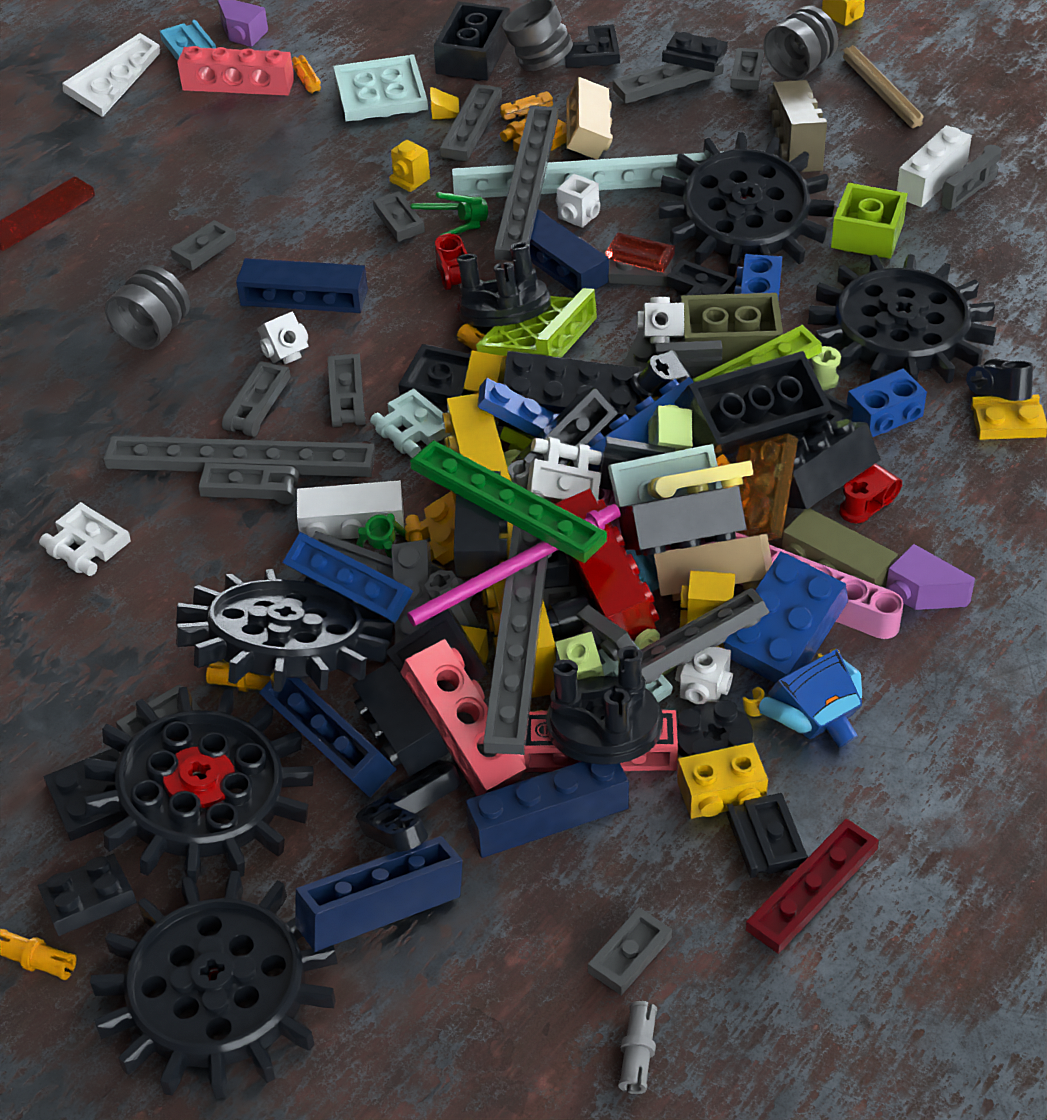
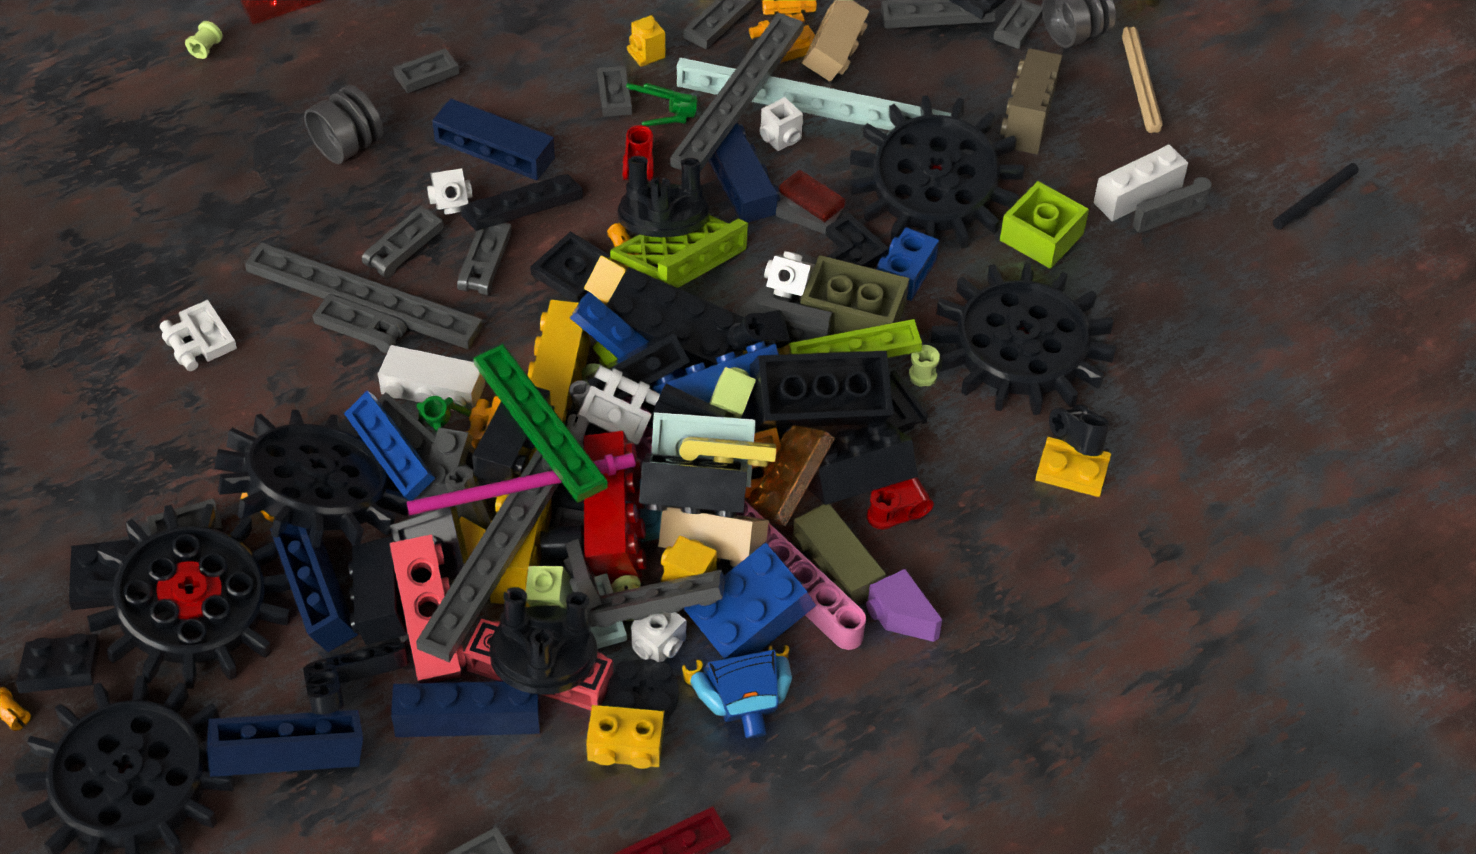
camera: 15 degrees right, 5 degrees up
light aqua plate [370,388,450,458] -> none
black plate [726,793,808,878] -> none
blue brick [847,369,927,437] -> none
none -> black plate [461,174,583,231]

